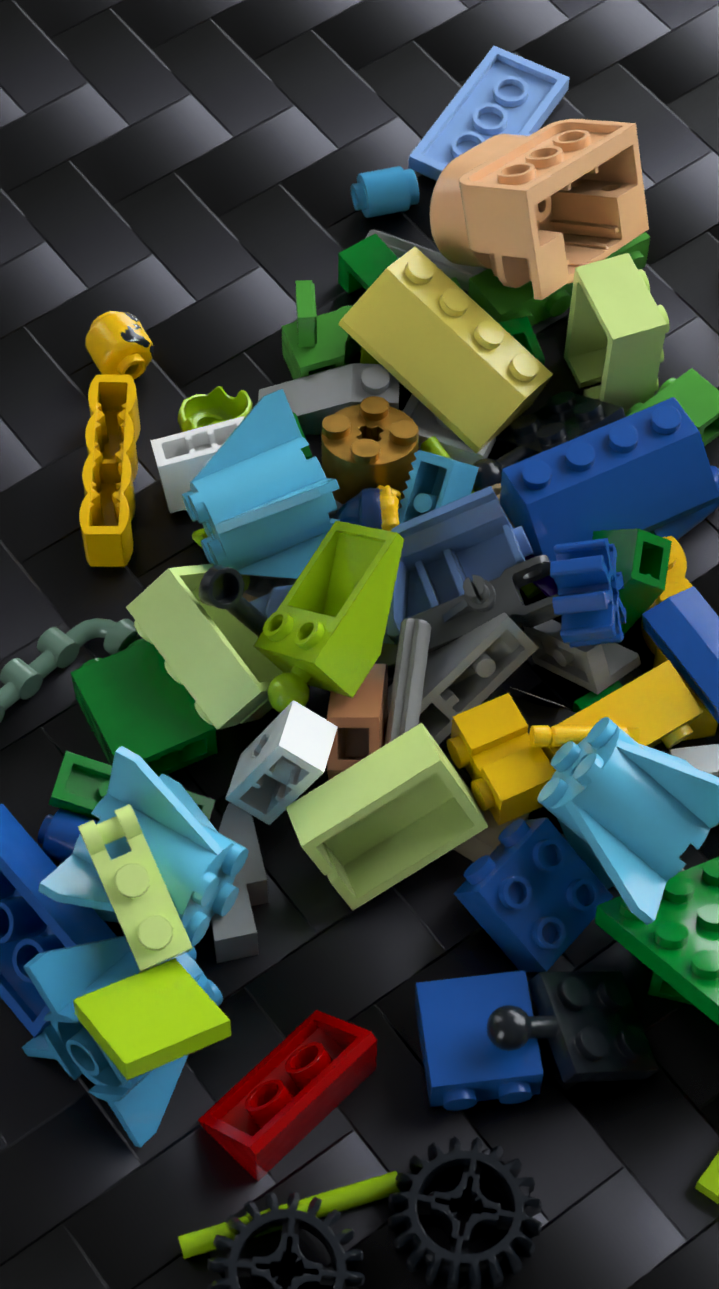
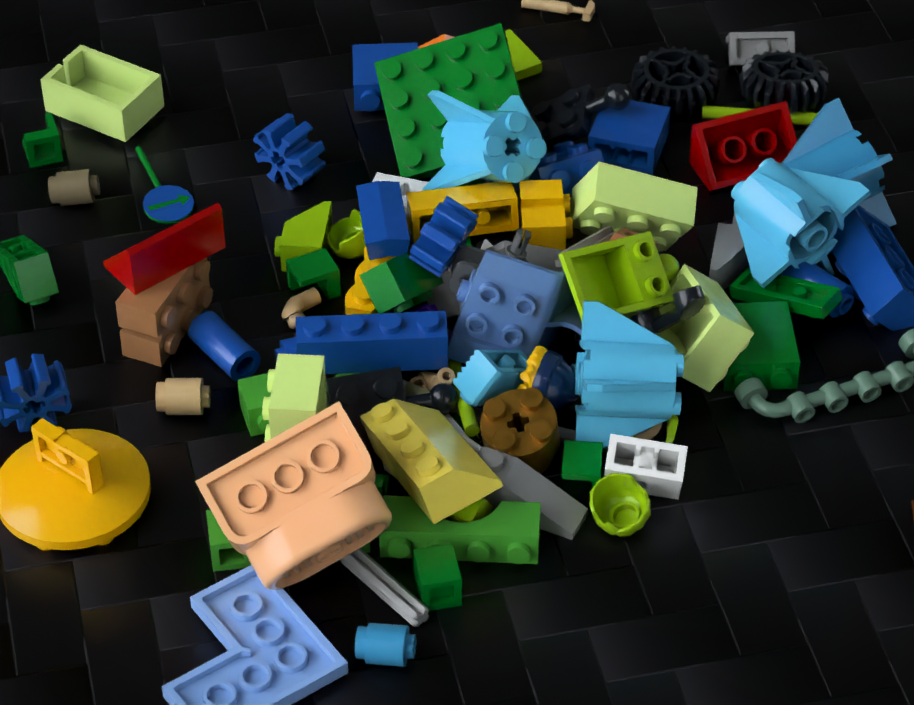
camera: 155 degrees left, 15 degrees down
lime tile [73,958,231,1080] -> none
yellowish green plate [78,804,193,972] -> none
yellow brick [79,375,140,567] -> none
yellow head [85,311,154,379] -> none
white brick [225,700,338,825] -> none
bright green tile [295,280,317,348] -> none
yellow wheel [529,725,640,747] -> none

